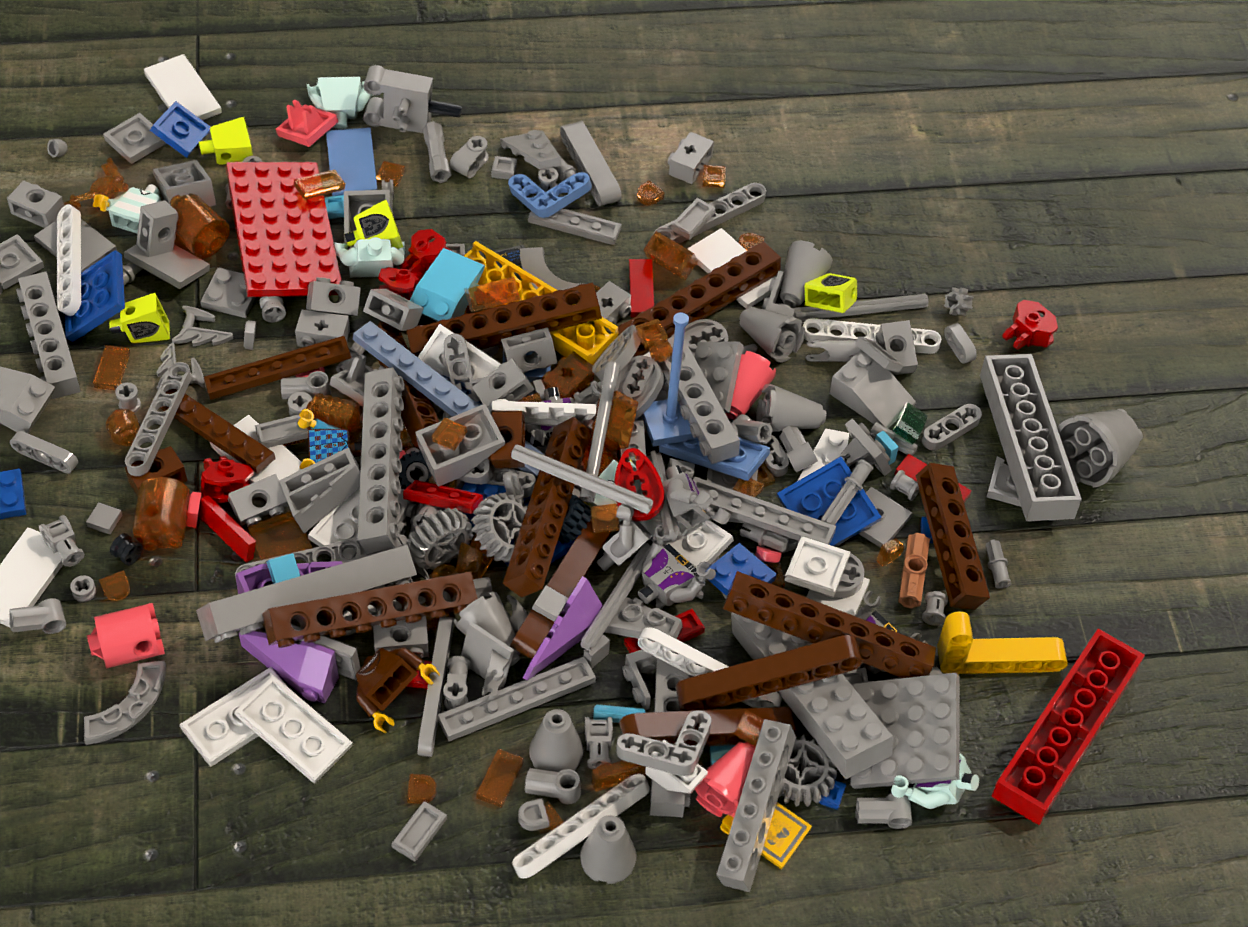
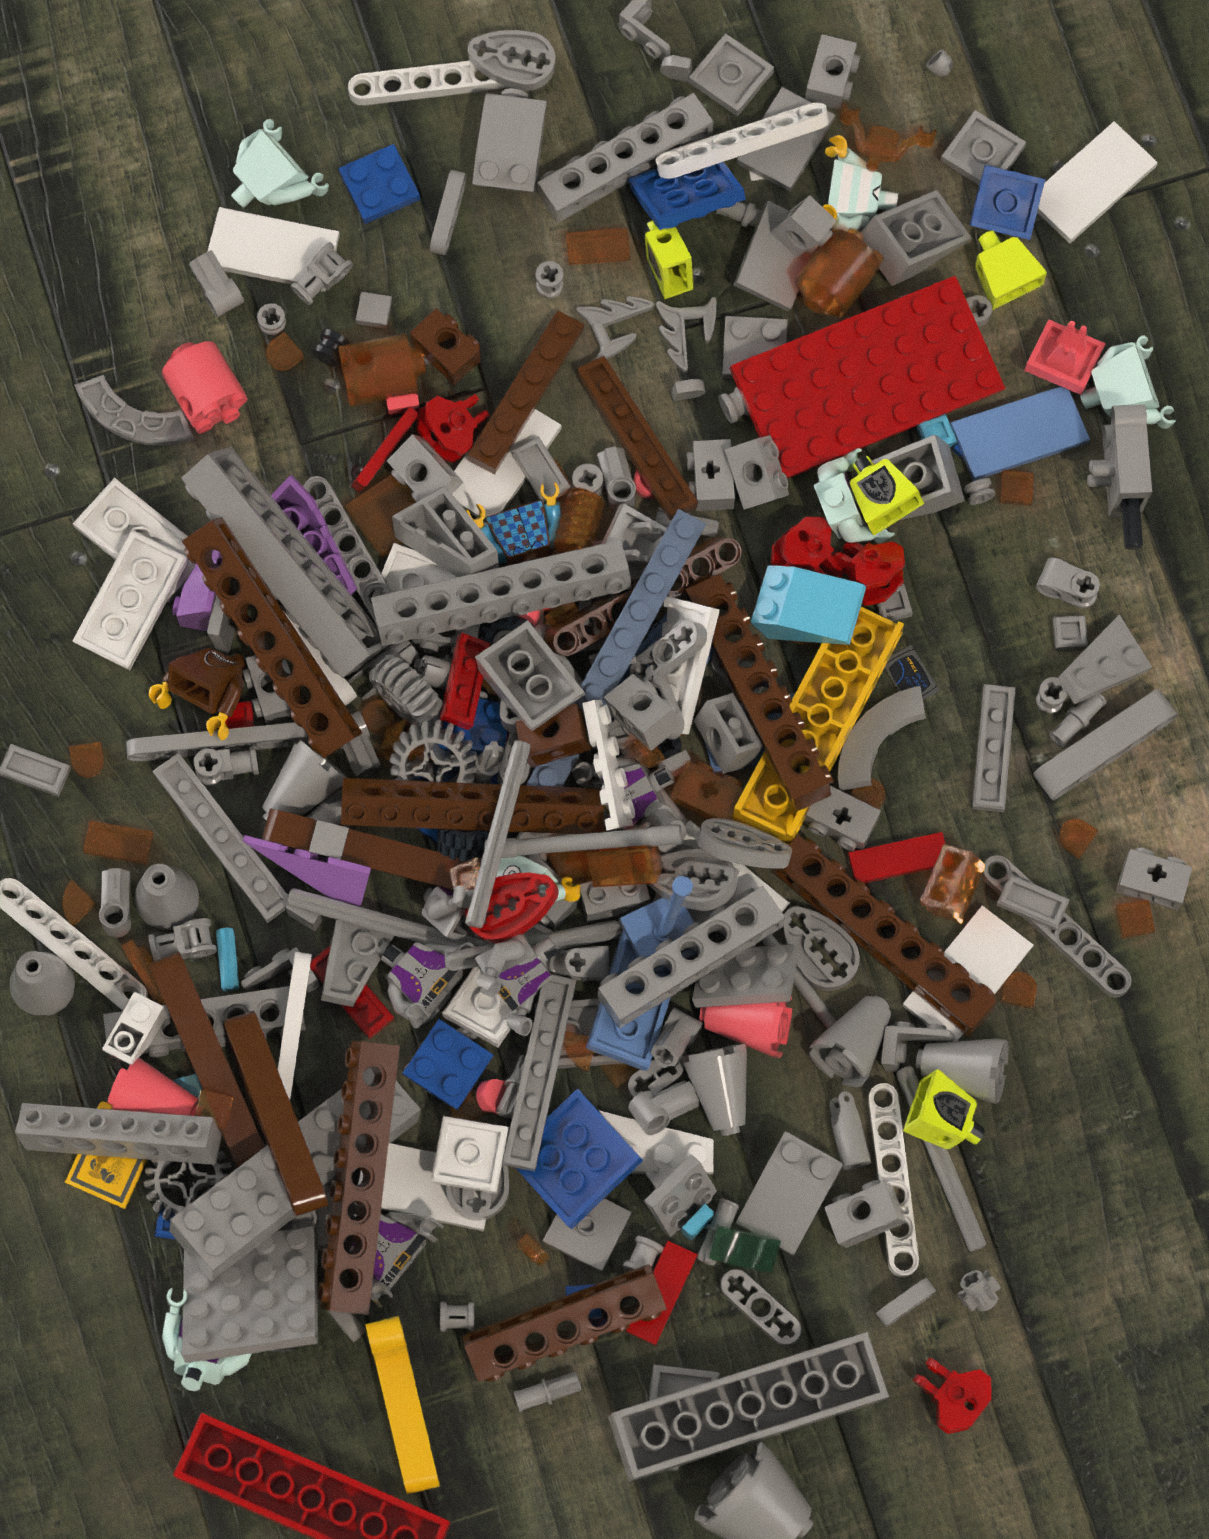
camera: 80 degrees right, 20 degrees up
clear orange head [106,409,141,446] -> none
light grey beam [125,362,192,476] -> none
medium azure tile [266,553,300,584] -> none
clear orange tile [294,169,346,200] -> none
light grey brick [363,289,424,331] -> none
light grey axle [423,121,451,183] -> none
clear orange tile [431,417,467,451] -> none
light grey plate [461,622,514,700] -> none
clear orange brick [464,276,520,312] -> none
medium blue beam [508,172,592,218] -> none
light grey tile [518,798,549,831] -> none
light grey beam [616,711,712,776] -> none
clear orange plate [636,319,673,362] -> none
light grey axle [821,460,873,525] -> none
light grey tile [855,337,903,373] -> none
light grey piece [856,794,912,829] -> none
nougat piece [898,533,930,609] -> none

